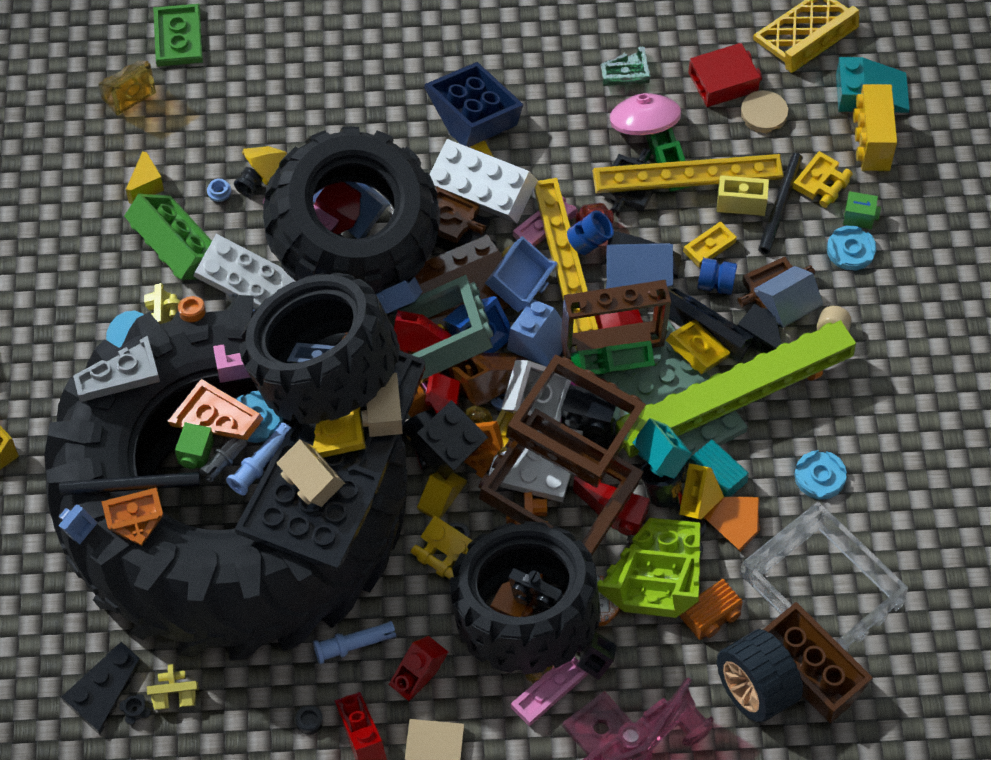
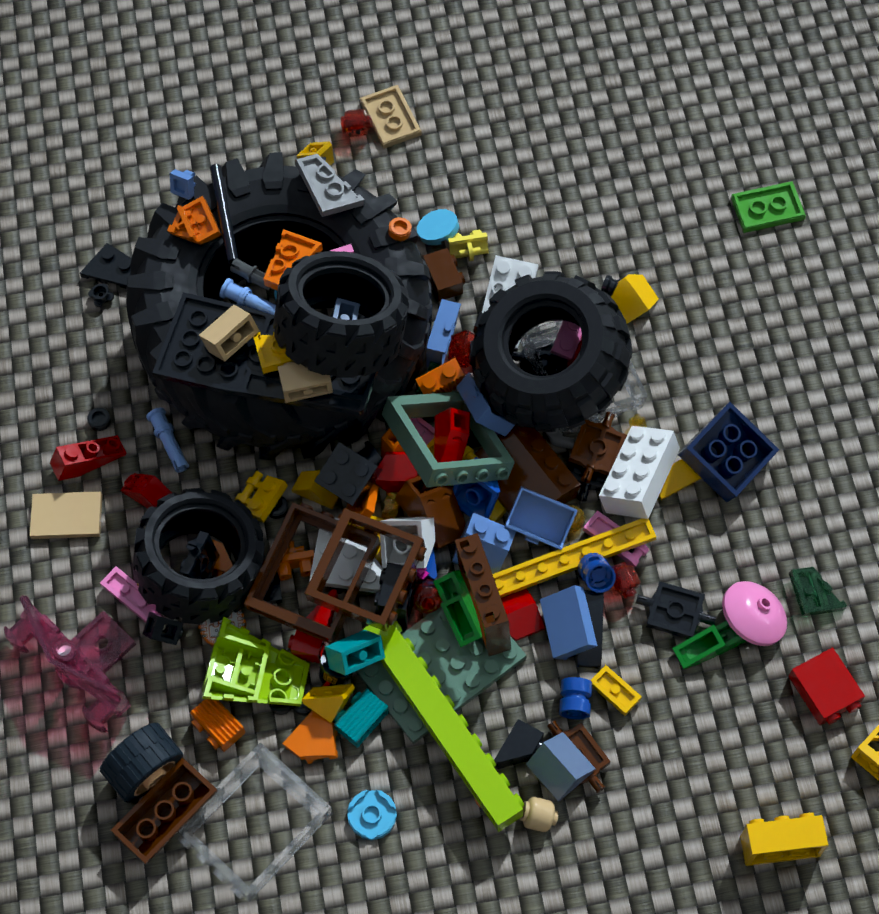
camera: 85 degrees right, 5 degrees up
clear yellow slope [98,61,156,116] -> none
bright green slope [124,194,212,280] -> none
yellow slope [126,151,164,204] -> none
light yellow hips [147,664,199,710] -> none
bright green brick [175,422,214,469] -> none
light blue plate [207,179,231,202] -> none
yellow tile [592,154,784,194] -> none
yellow plate [666,319,731,374] -> none
black panel [667,285,755,362] -> none
light yellow brick [716,175,769,216] -> none
tan tile [741,90,788,133] -> none
black piece [758,153,803,254] -> none
yellow plate [793,151,853,208] -> none
medium azure tile [827,226,876,271] -> none
teal slope [836,57,910,113] -> none
bright green brick [843,191,881,230] -> none

